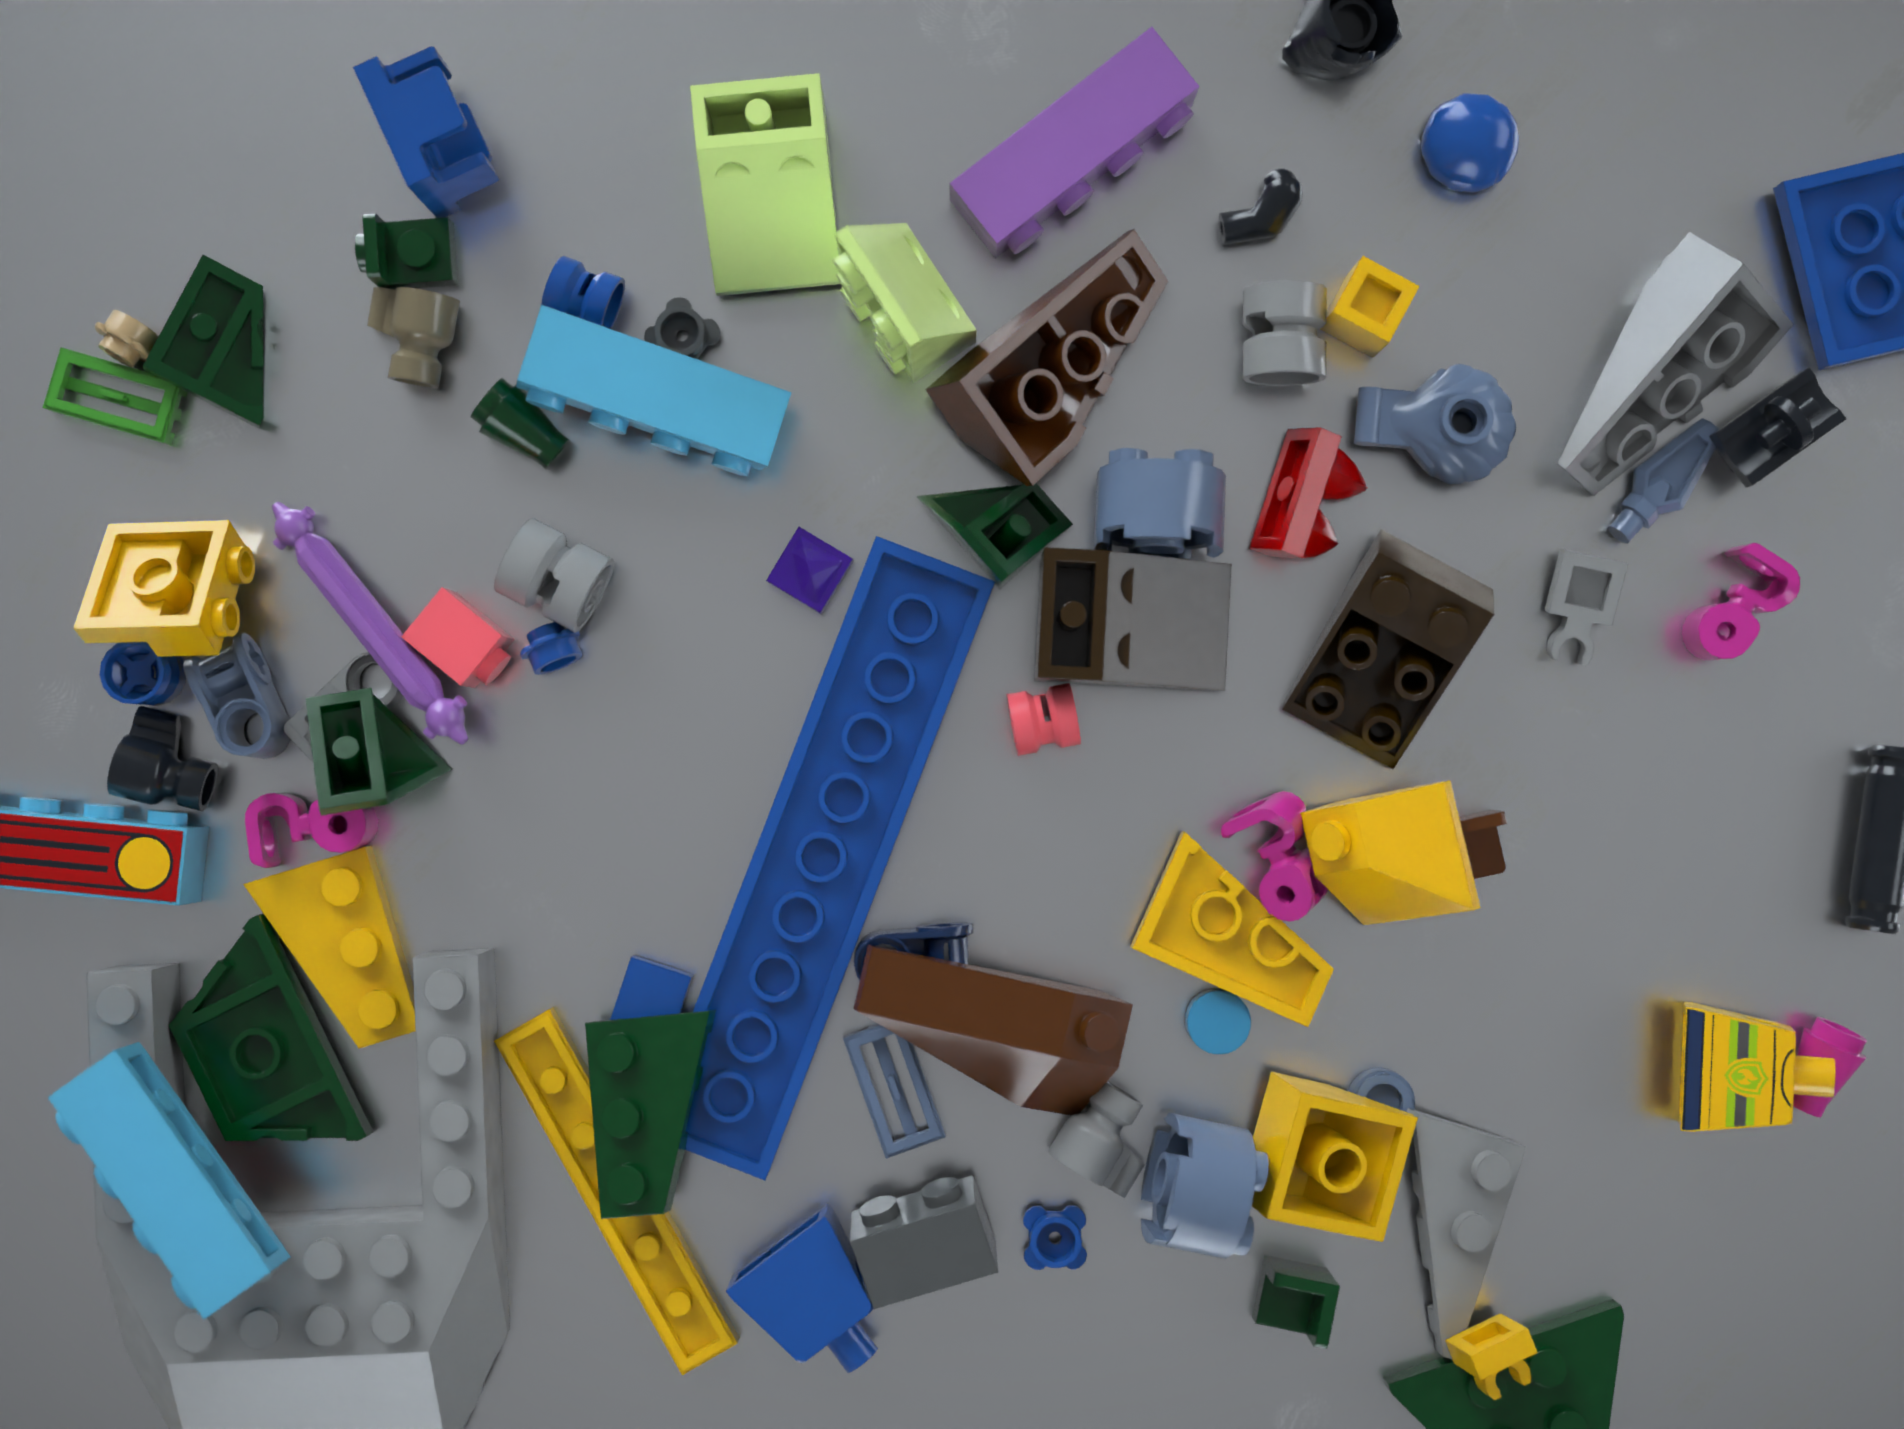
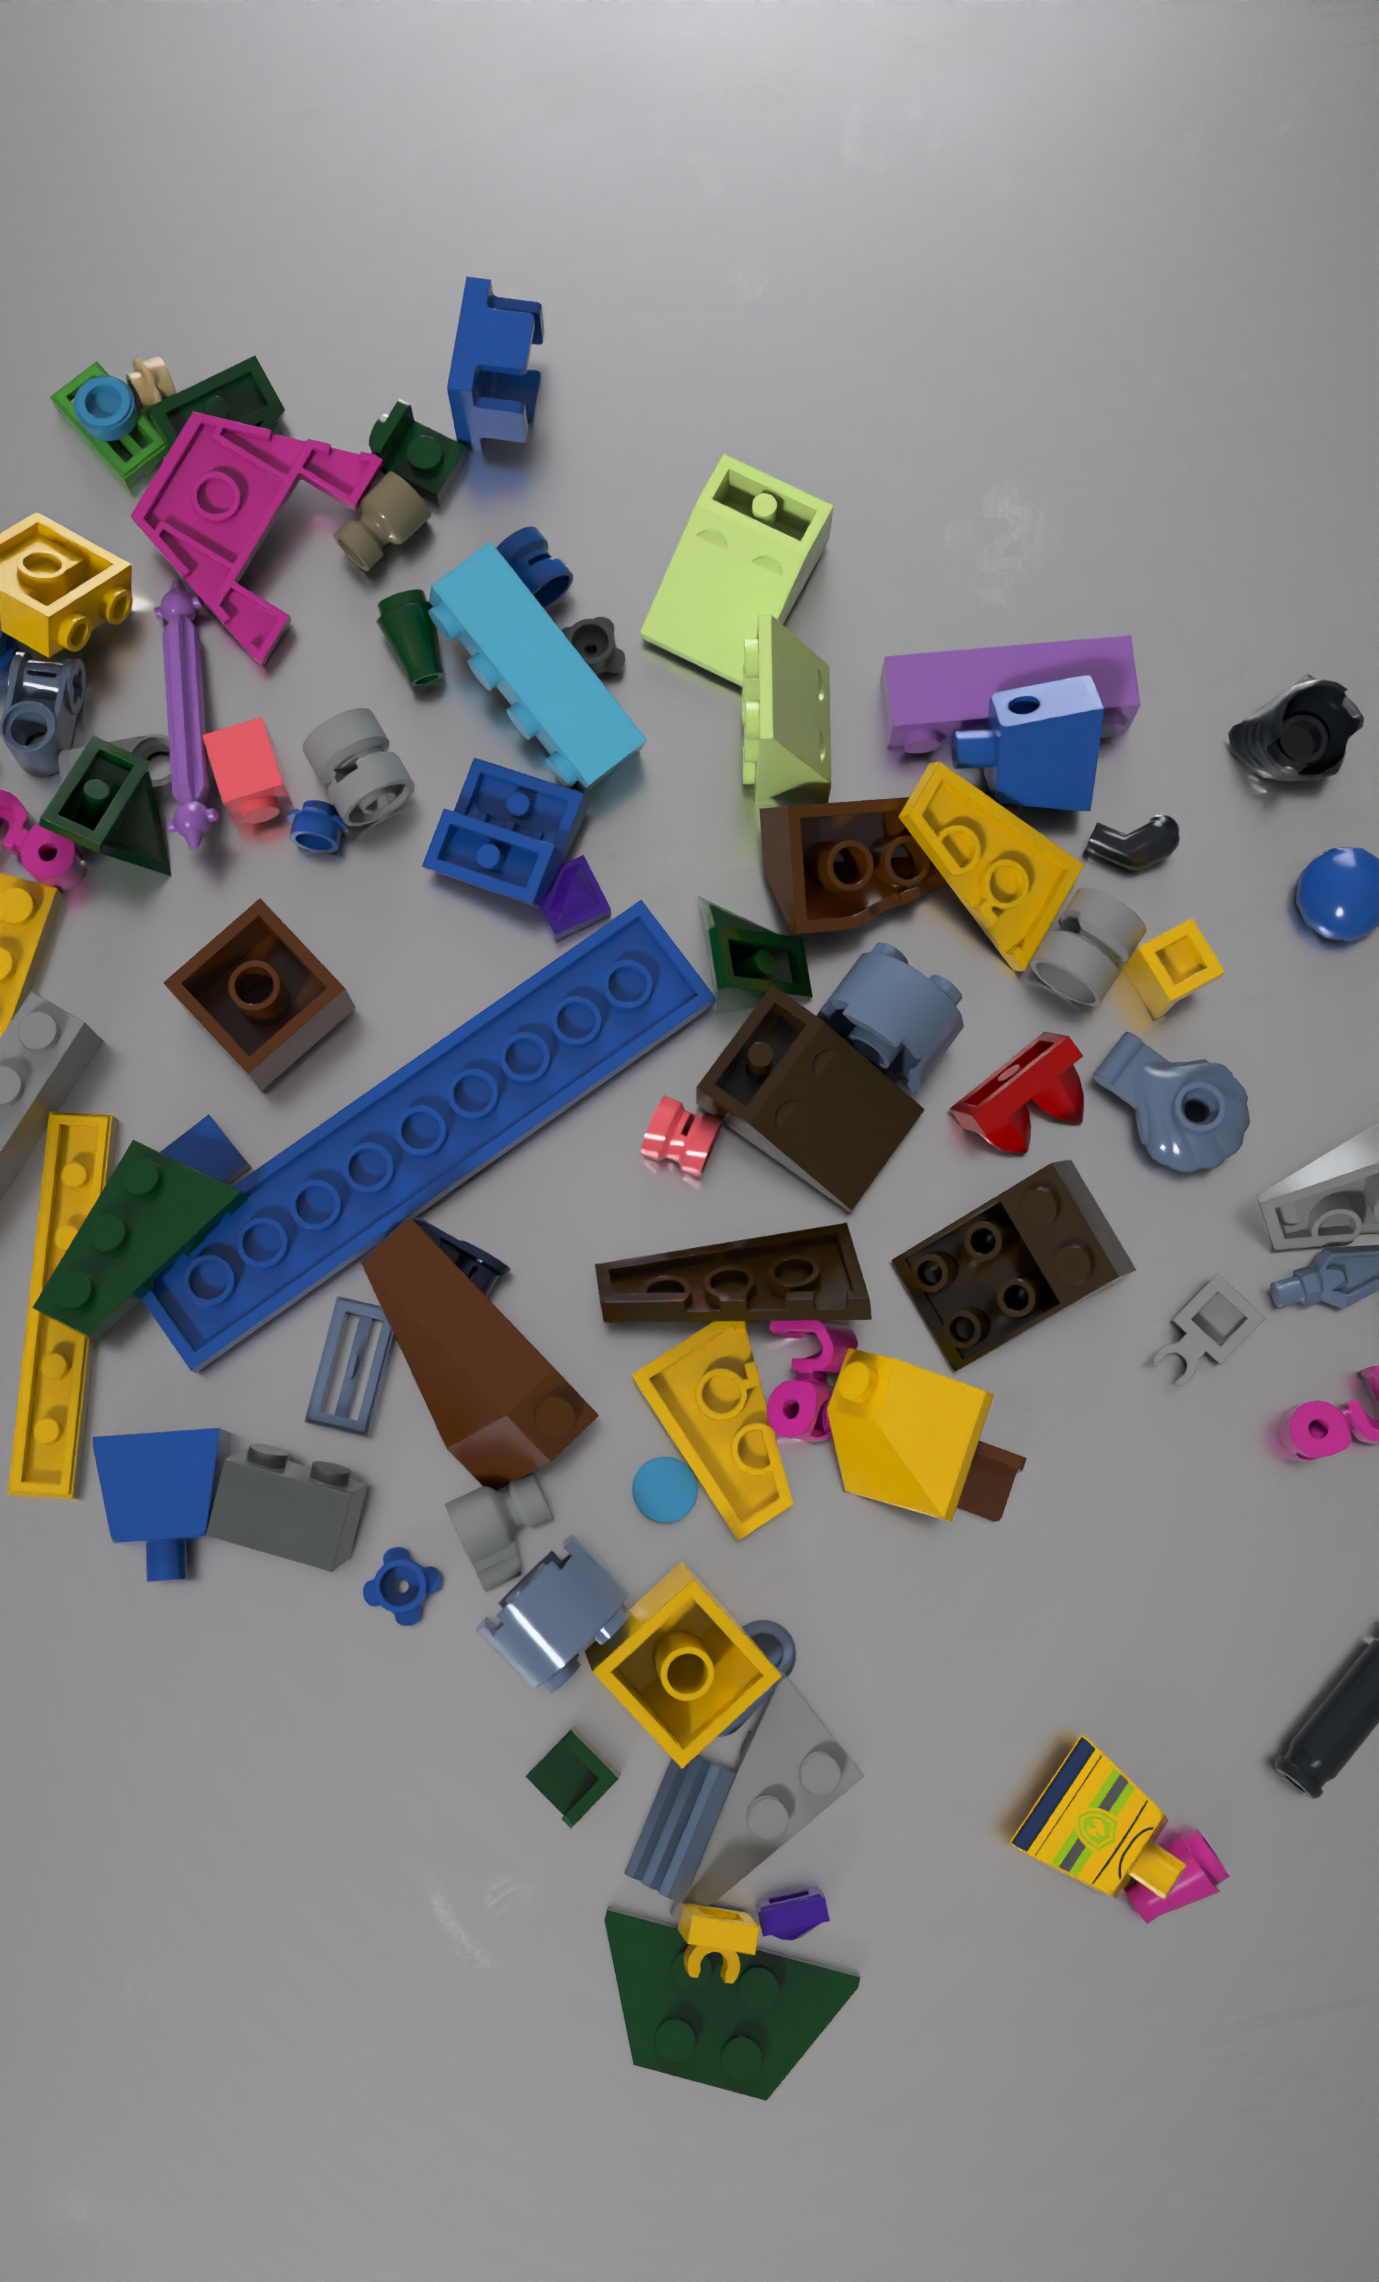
camera: 35 degrees right, 10 degrees down
none -> dark azure tile [74,375,139,441]
none -> dark pink wing [131,411,383,667]
none -> reddish brown brick [163,898,356,1091]
none -> blue slope [422,758,591,906]
none -> dark brown wing [595,1223,872,1323]
none -> sand blue tile [624,1755,736,1903]
none -> dark purple tile [756,1887,830,1941]
none -> yellow wing [899,761,1085,971]
none -> blue torso [951,675,1105,811]

